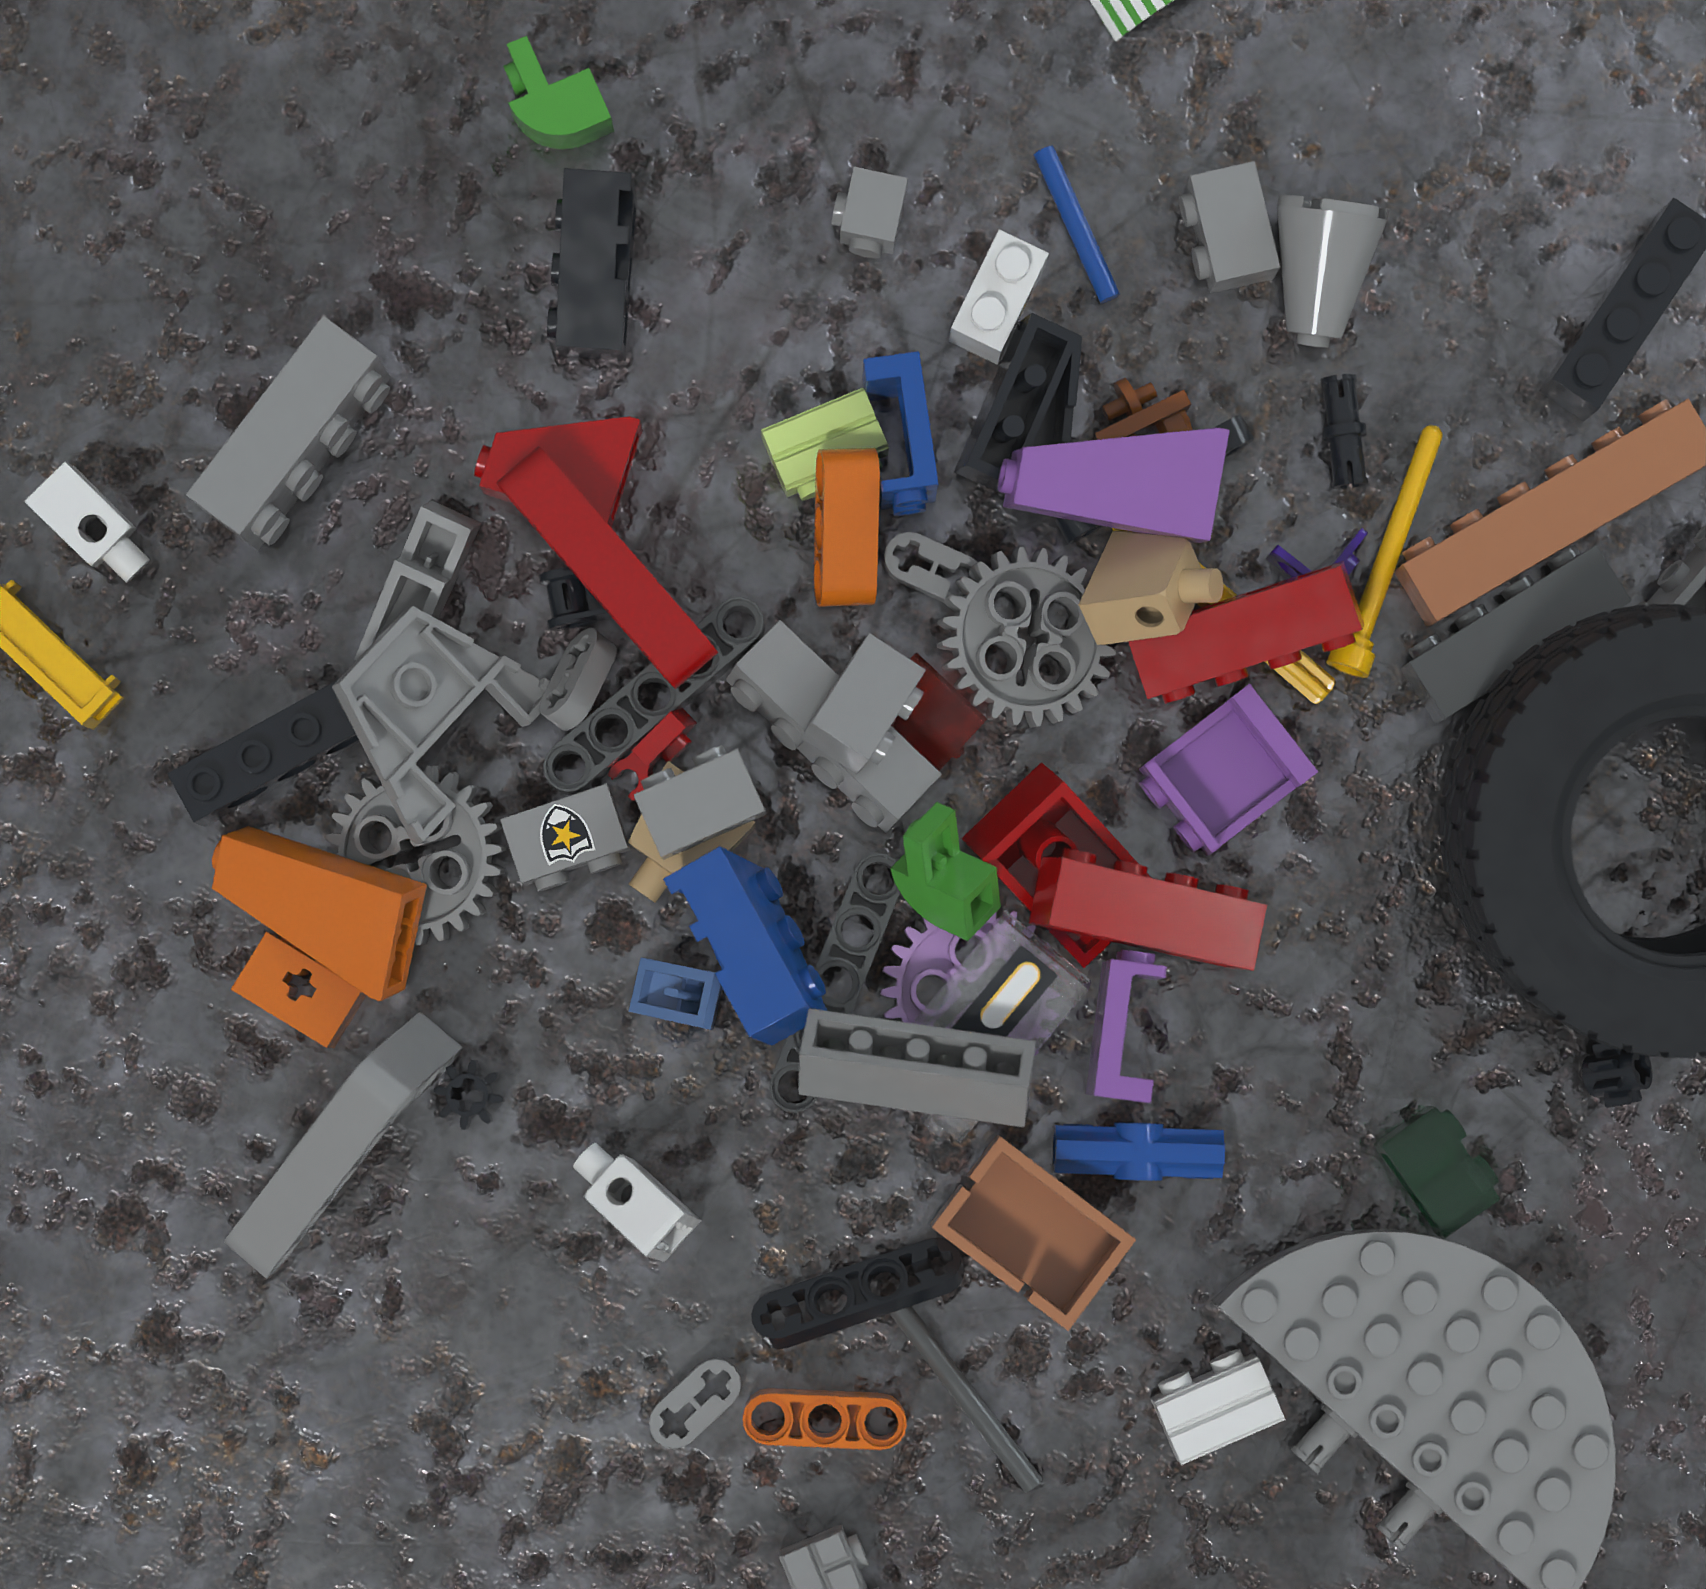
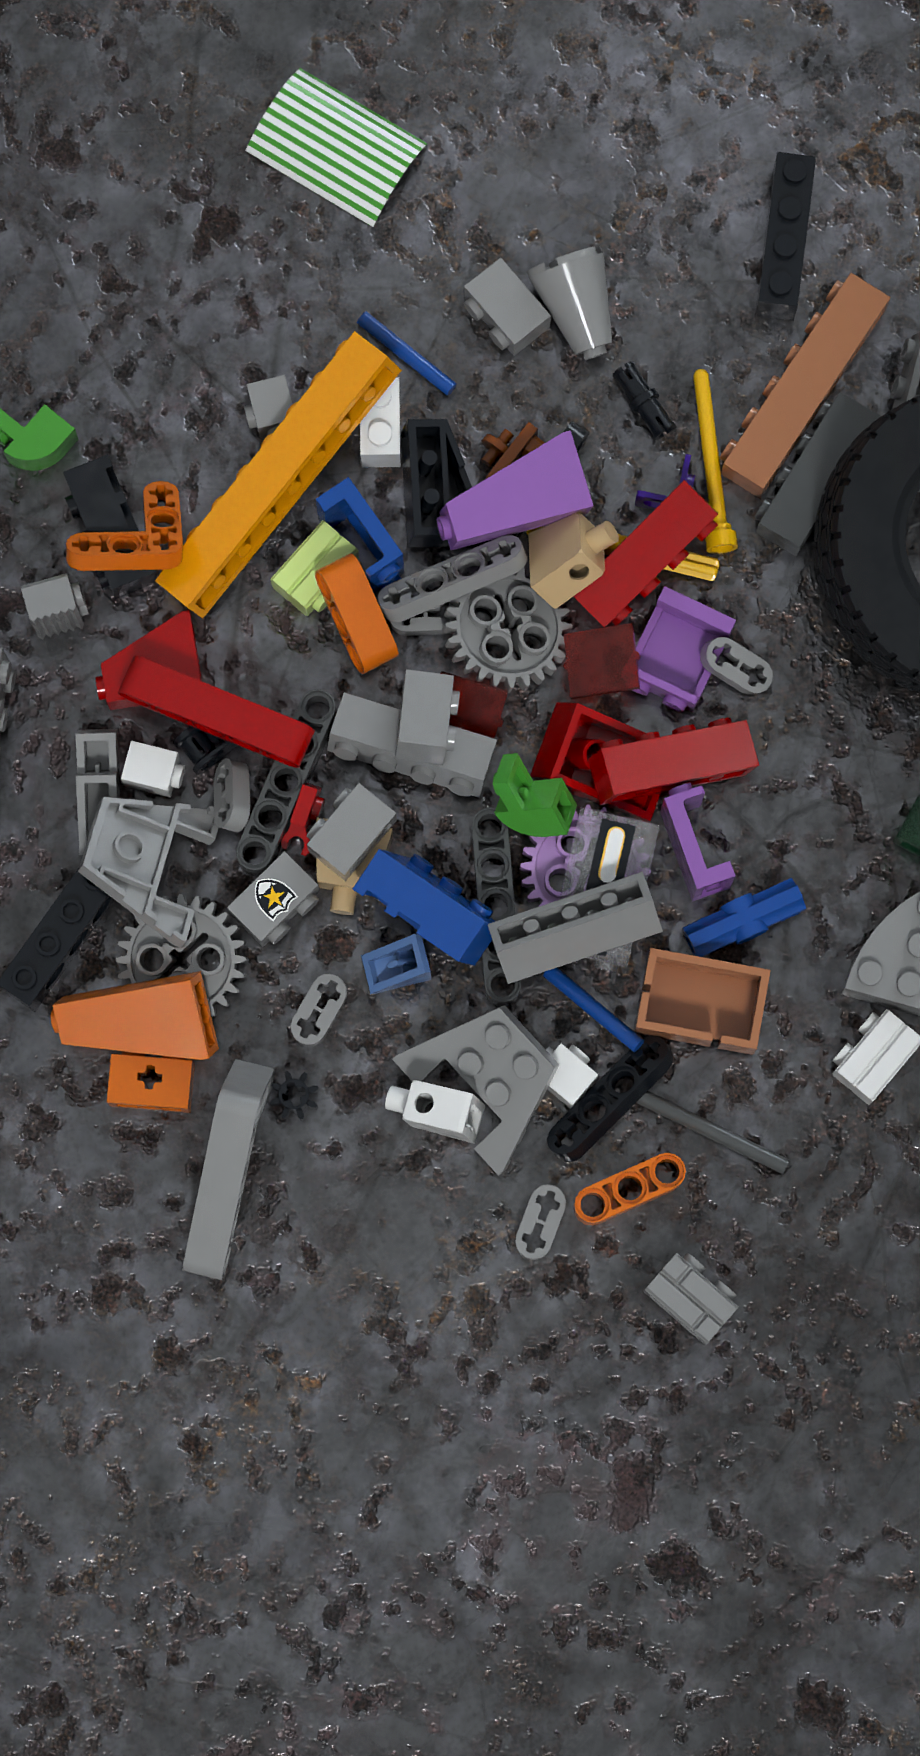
camera: 20 degrees left, 5 degrees down
none -> light grey brick [20,573,89,640]
none -> orange beam [66,481,183,571]
none -> white brick [121,741,185,798]
none -> light orange brick [155,331,402,619]
none -> light grey beam [291,974,347,1047]
none -> light grey beam [377,535,527,622]
none -> light grey wing [392,1005,559,1176]
none -> blue bar [543,968,644,1052]
none -> white brick [546,1043,598,1109]
none -> clear red piece [563,623,641,699]
none -> light grey beam [700,637,773,695]

